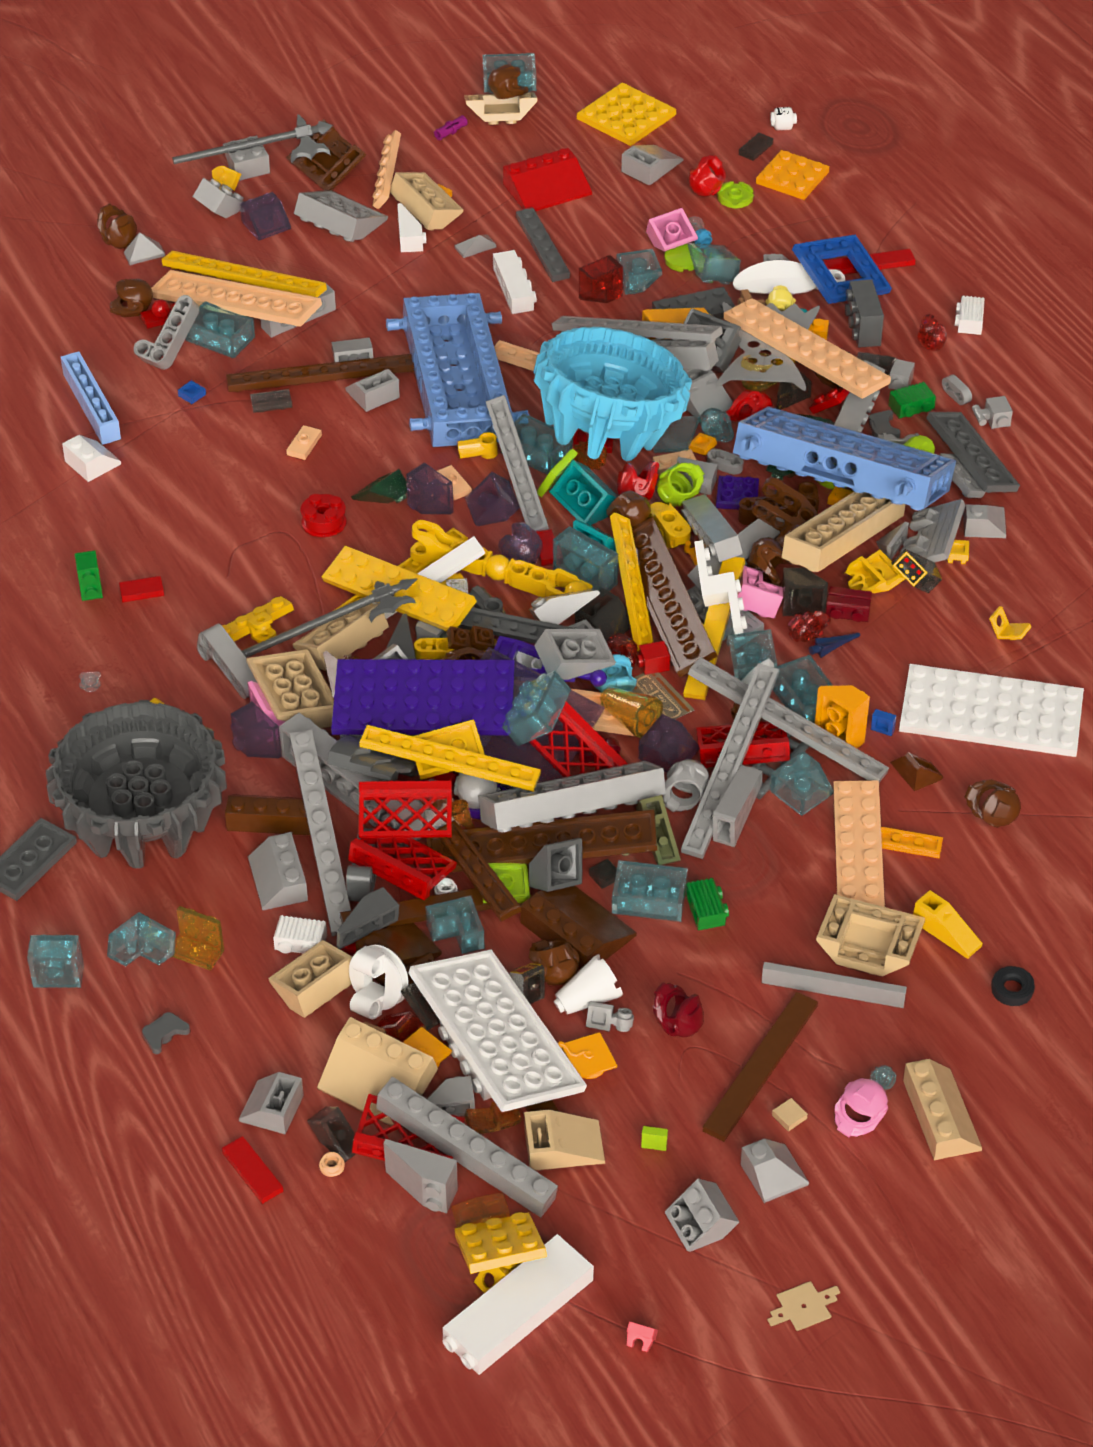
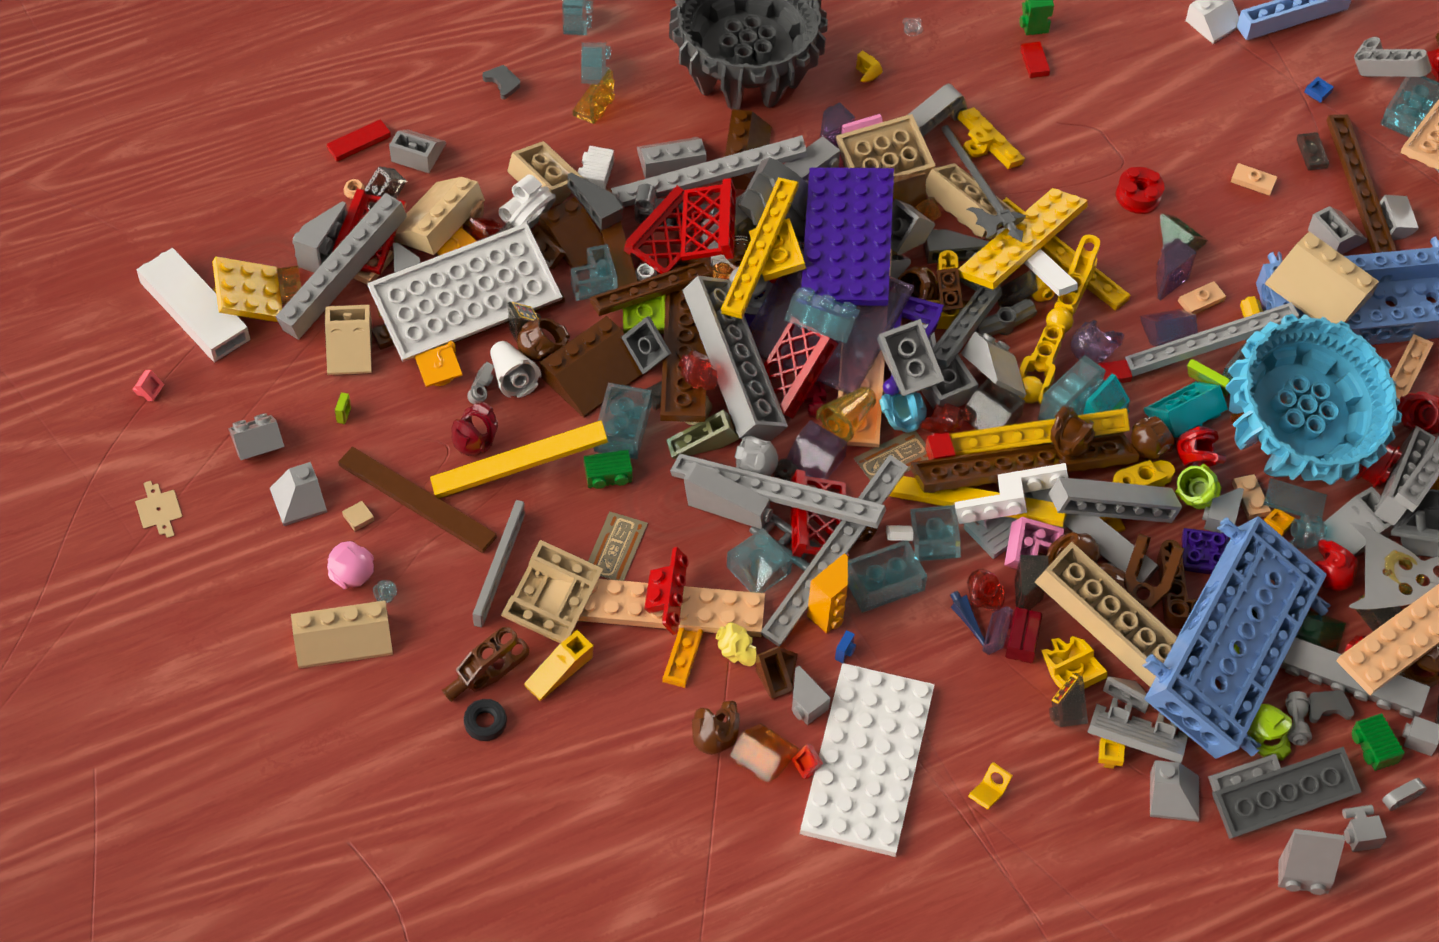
camera: 90 degrees right, 10 degrees up
none -> yellow tile [430,421,608,498]
none -> reddish brown piece [442,627,530,702]
none -> sticker [588,511,648,581]
none -> red bracket [644,547,689,635]
none -> clear red head [678,351,718,390]
none -> light yellow head [716,622,757,666]
none -> clear orange slope [730,723,800,782]
none -> red tile [791,744,823,779]
none -> light grey slope [792,666,830,725]
none -> tile [982,606,1013,655]
none -> reddish brown helmet [1050,406,1096,457]
none -> tan slope [1265,232,1379,324]
none -> light grey slope [1278,829,1345,895]

